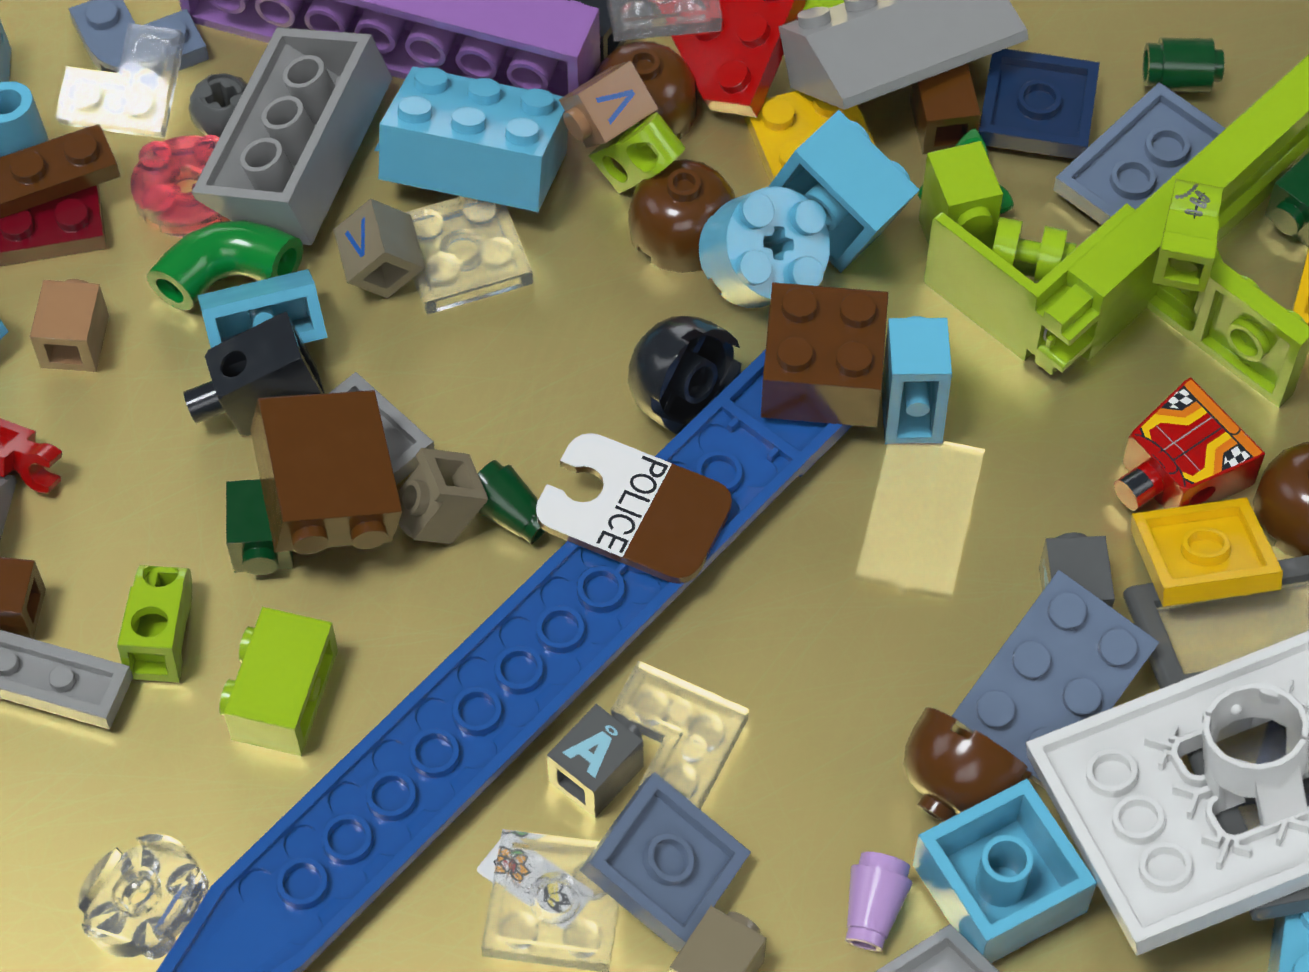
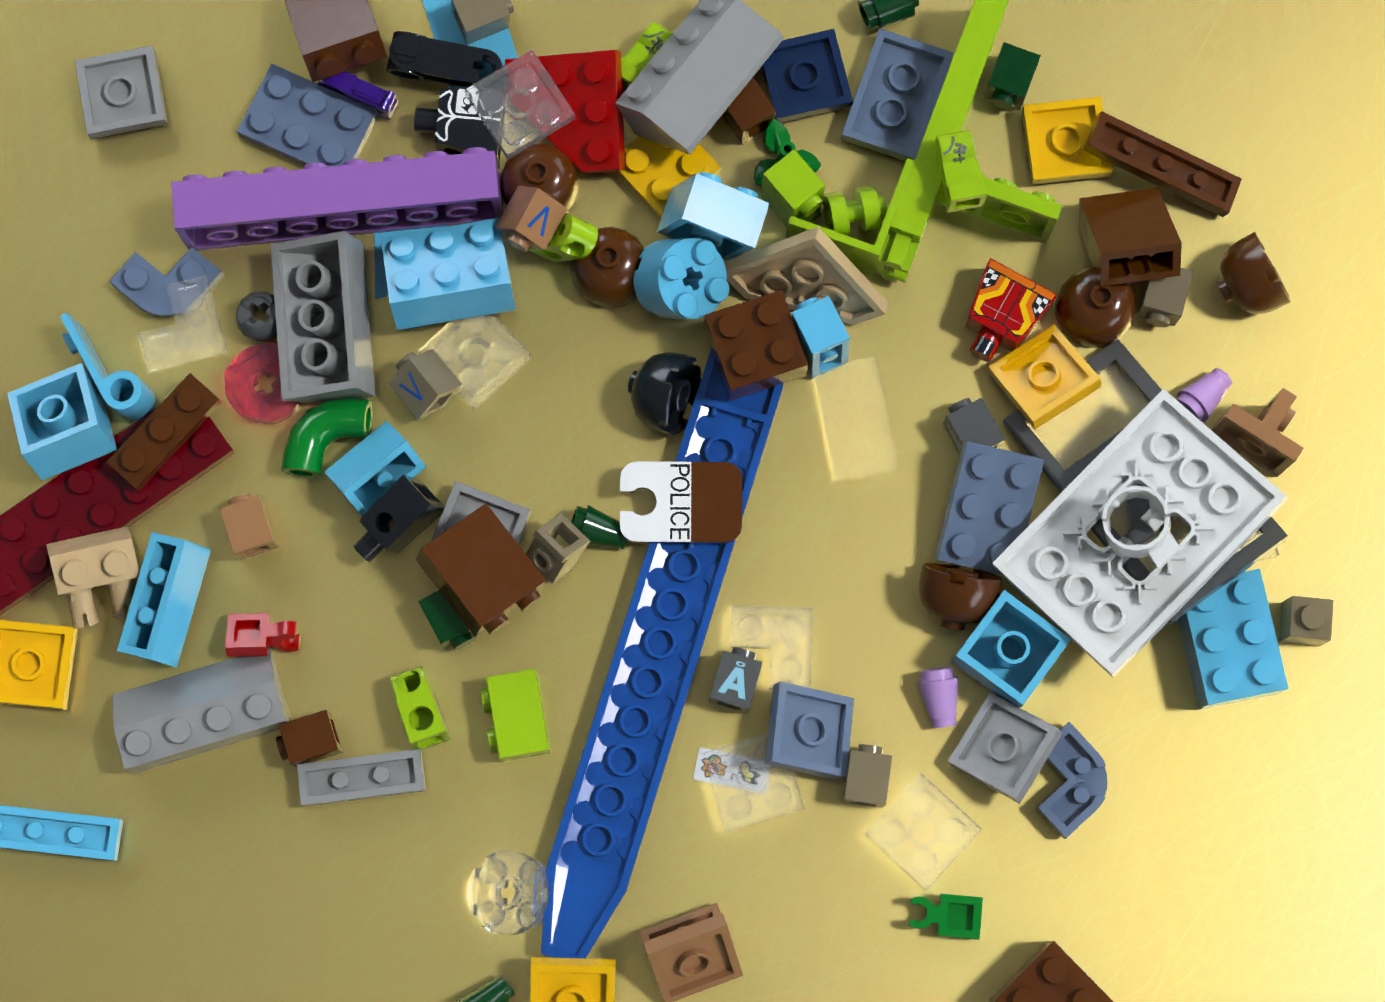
camera: 25 degrees left, 20 degrees up
none -> tan plate [724,226,888,325]

